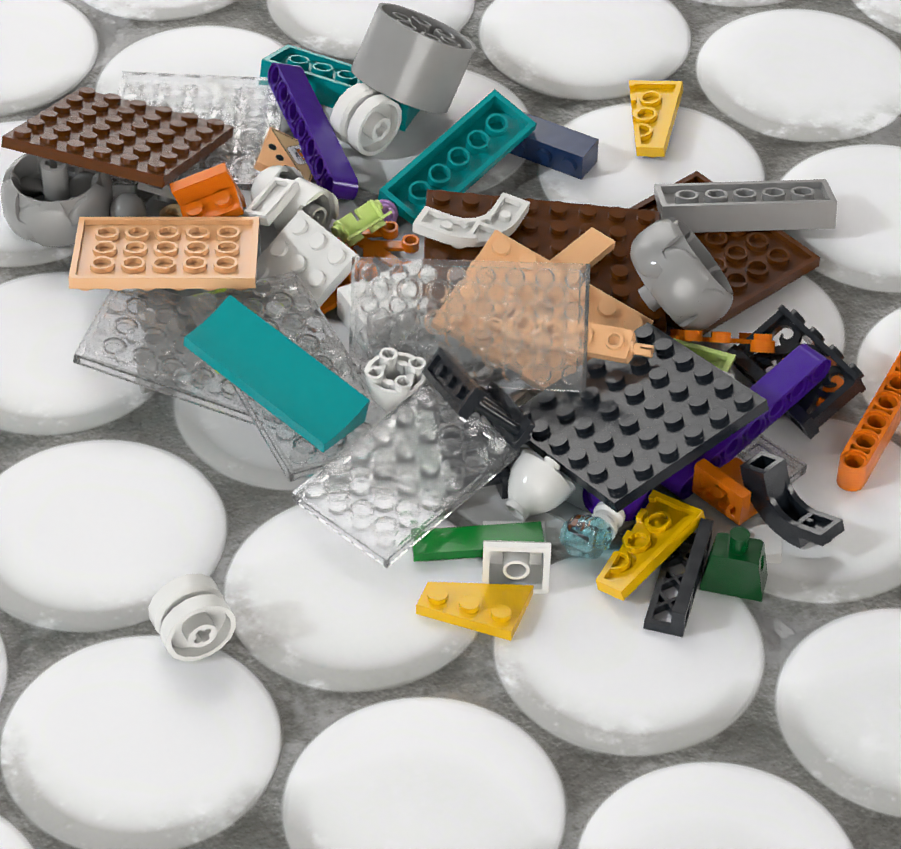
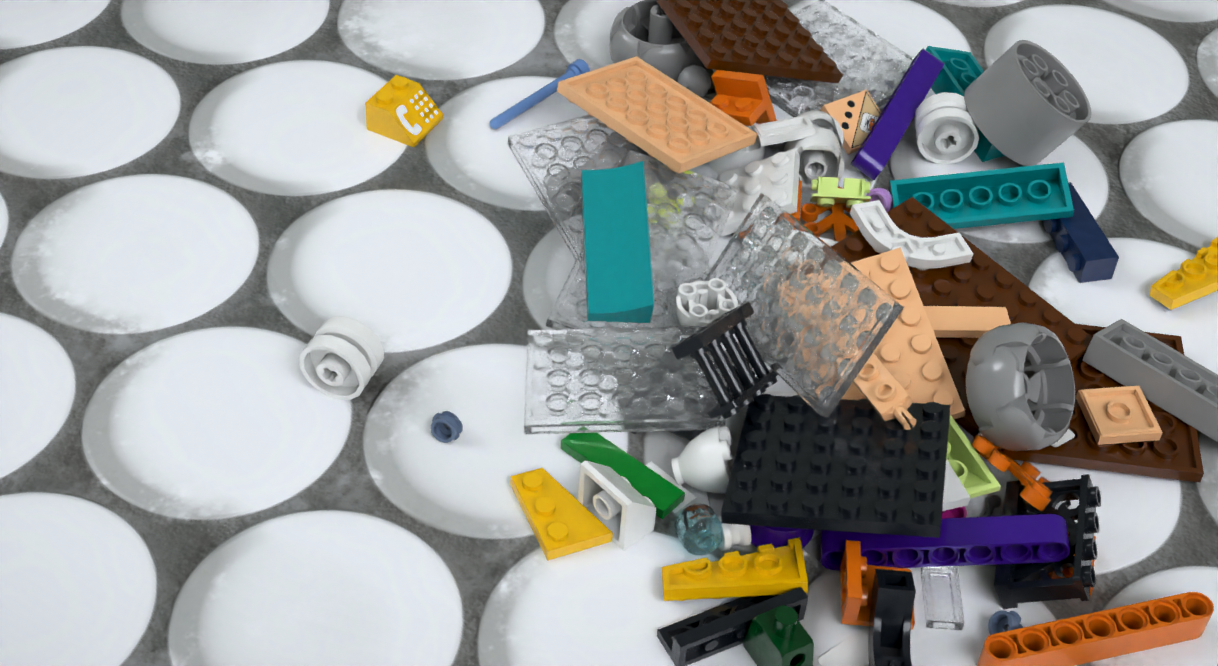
camera: 45 degrees right, 0 degrees up
none -> sand blue plate [431,411,463,443]
none -> medium blue piece [490,59,590,129]
none -> sand blue plate [988,611,1023,635]
none -> light nougat tile [1076,386,1163,445]

